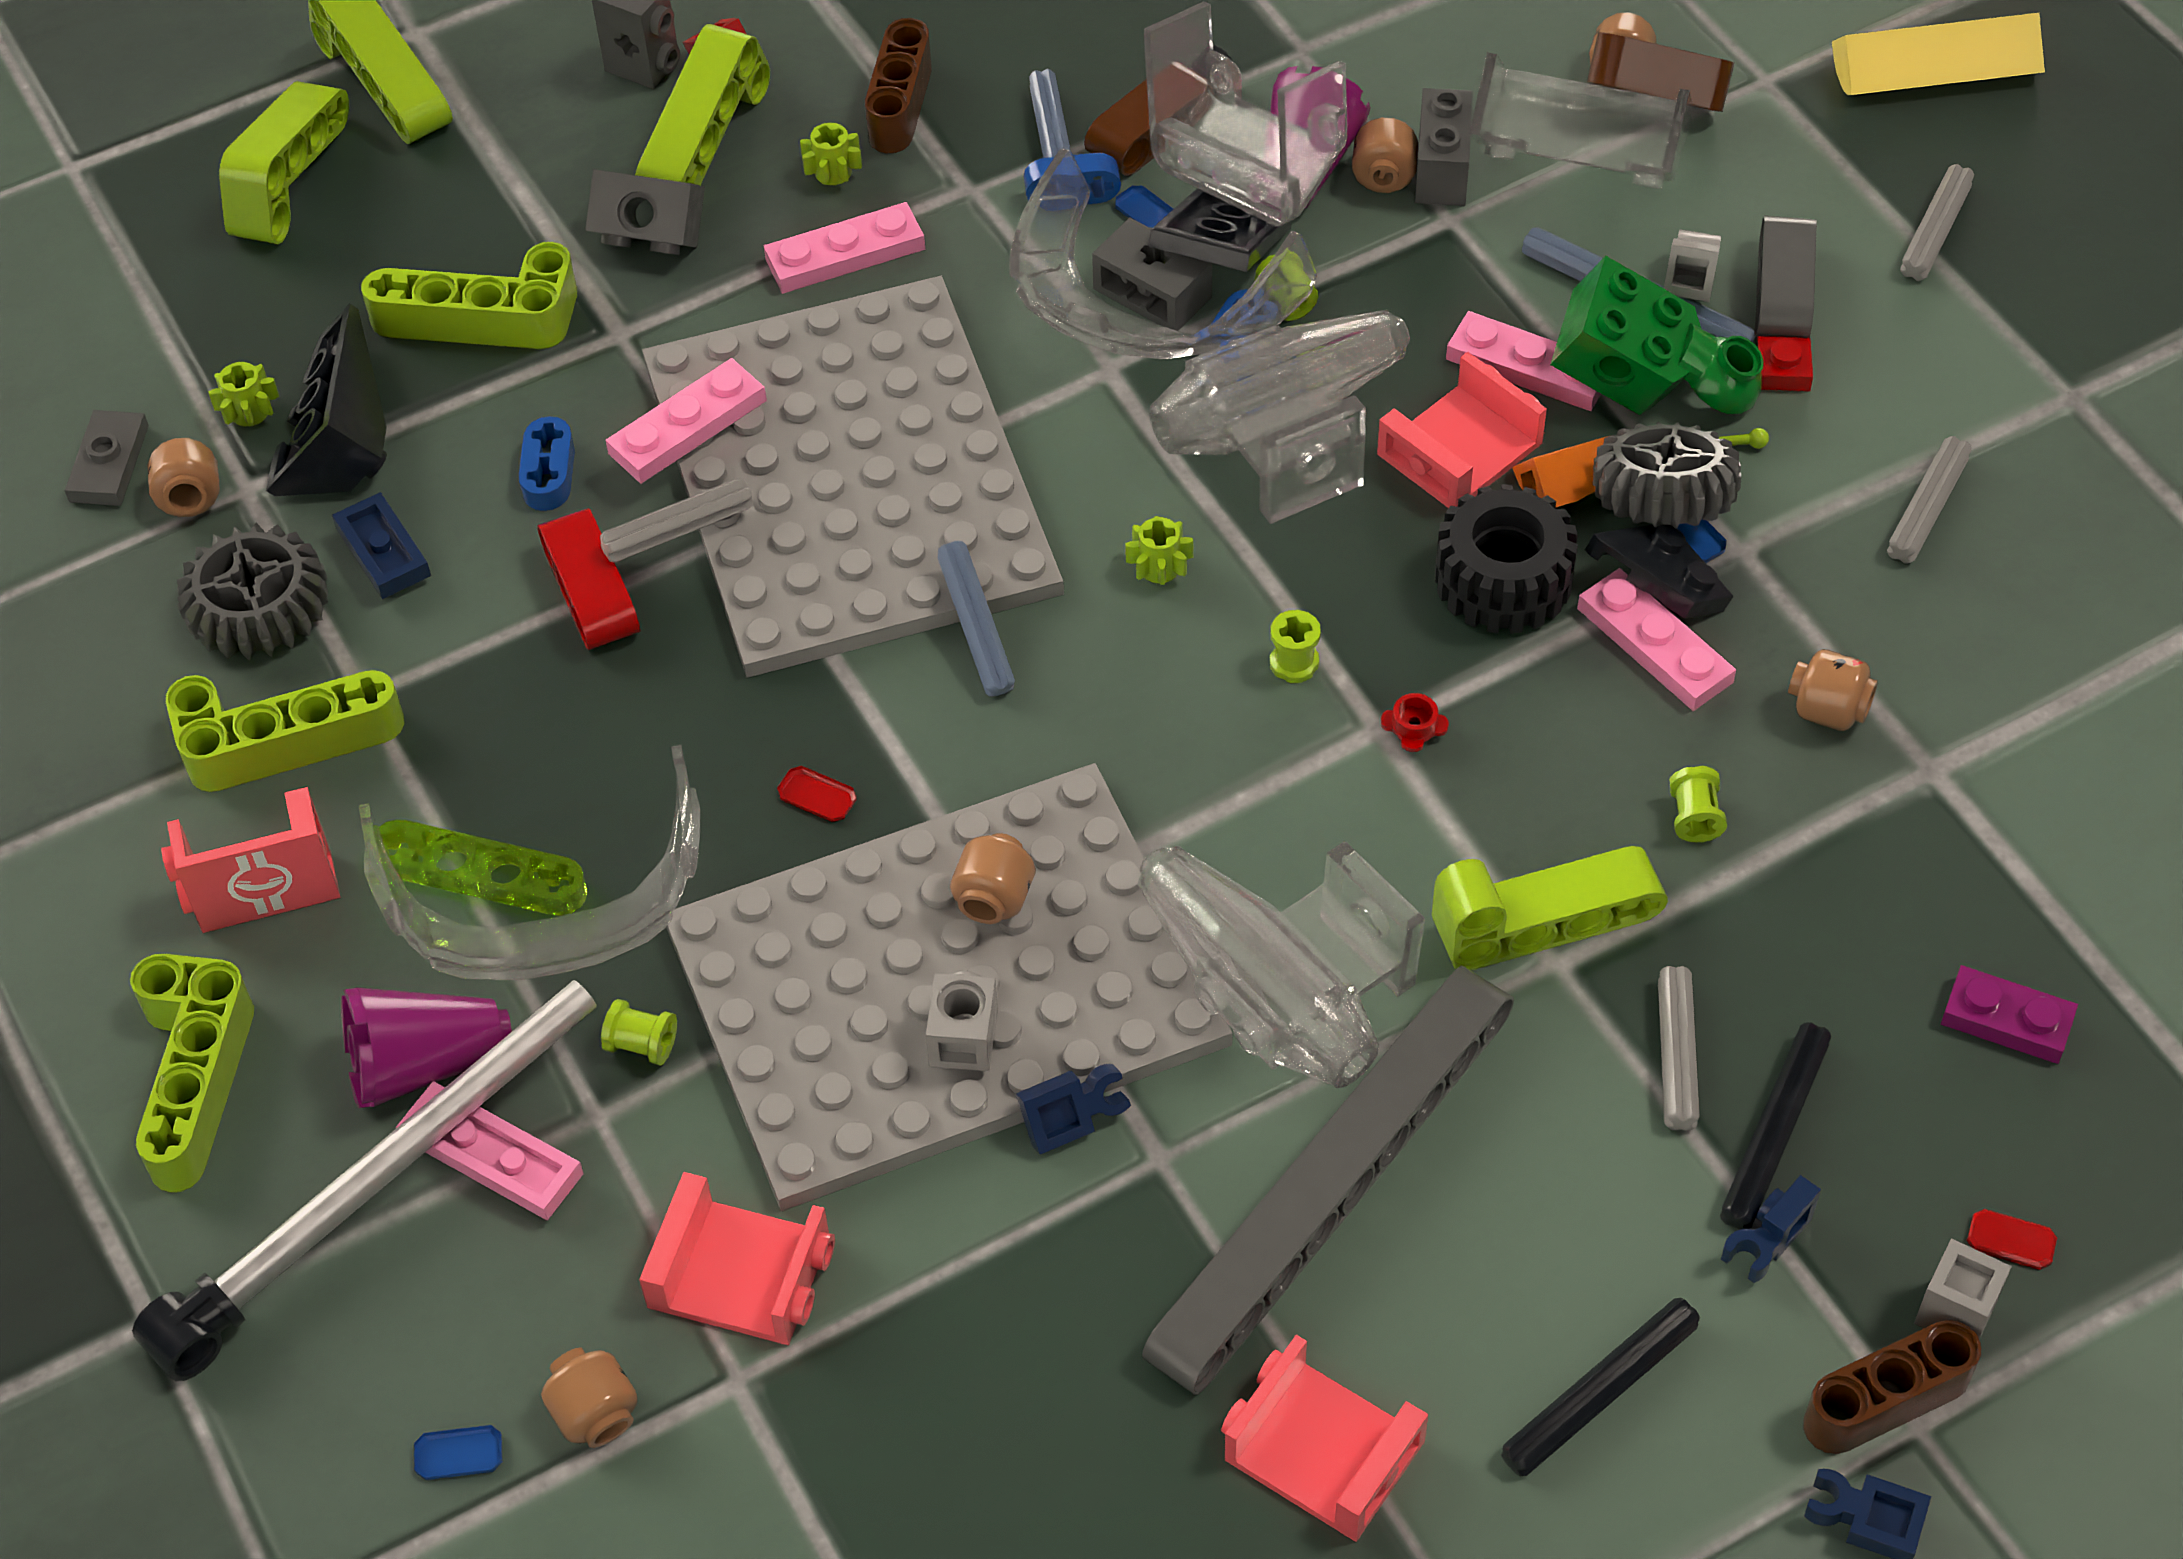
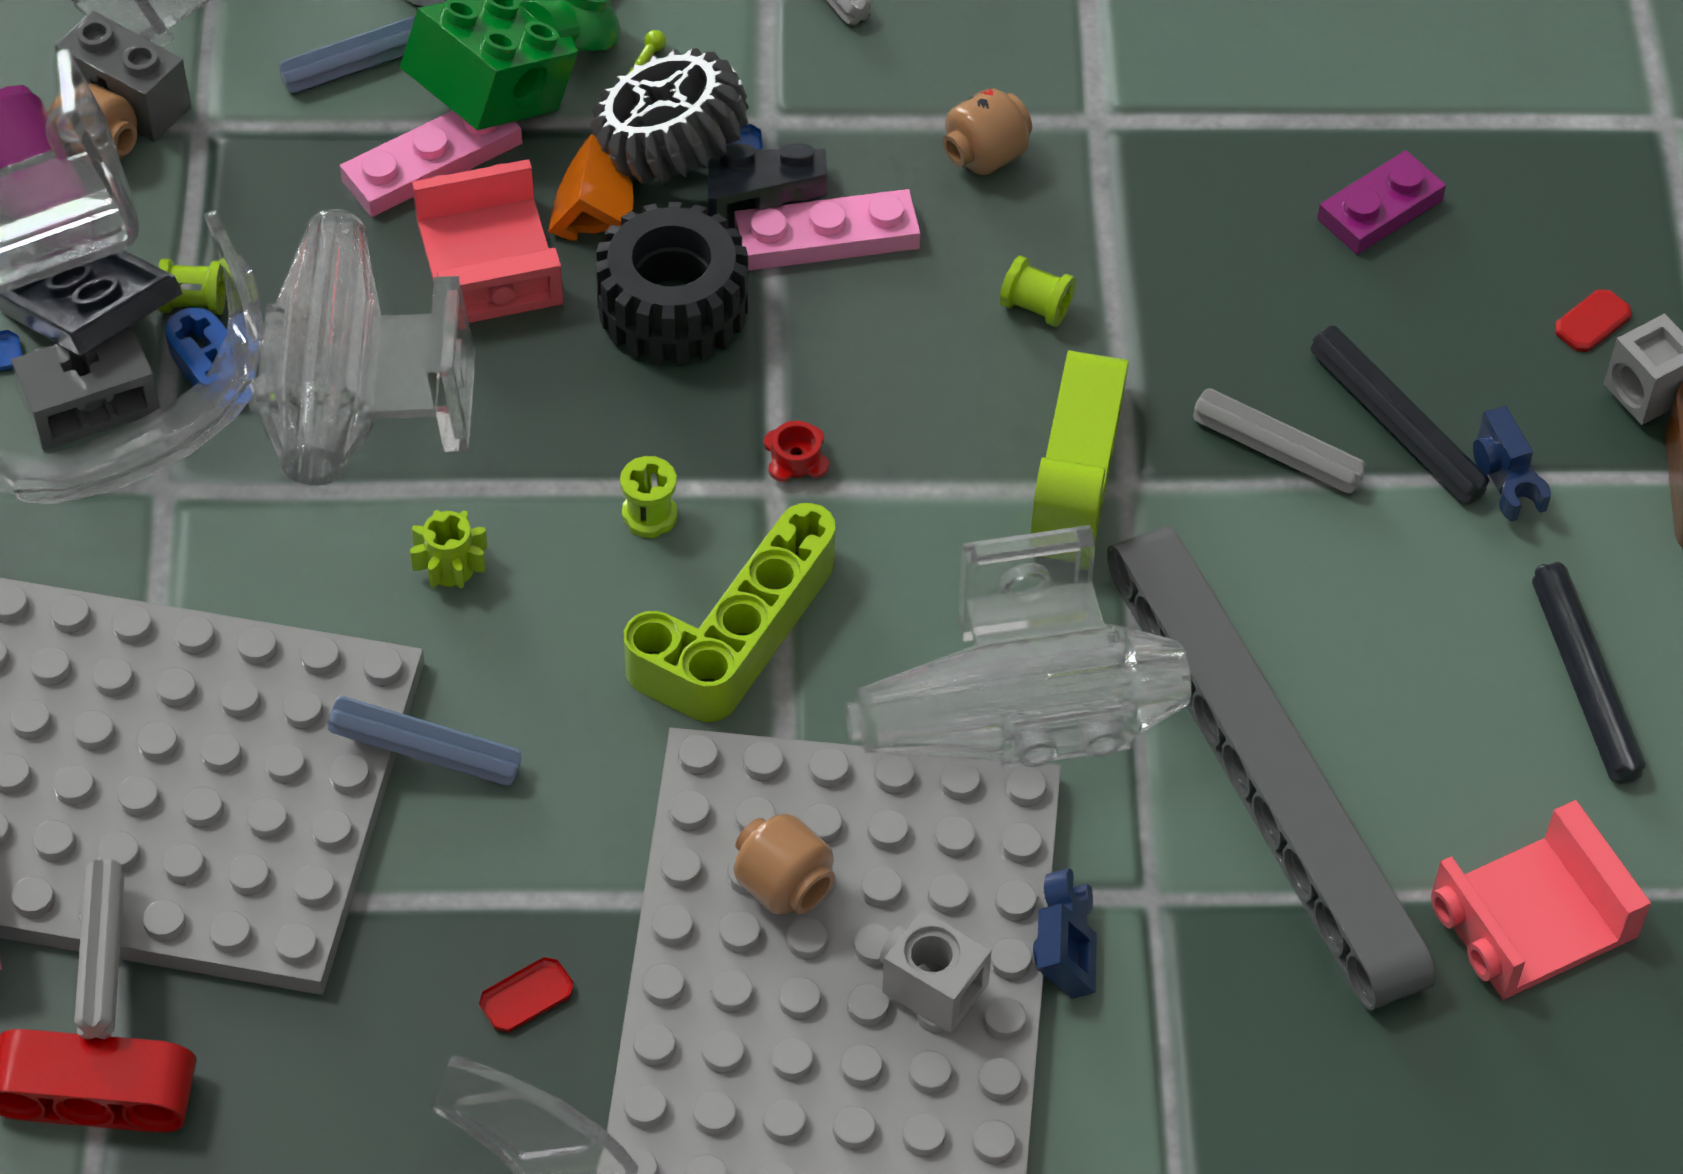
camera: 65 degrees left, 0 degrees up
none -> lime beam [624,503,836,722]

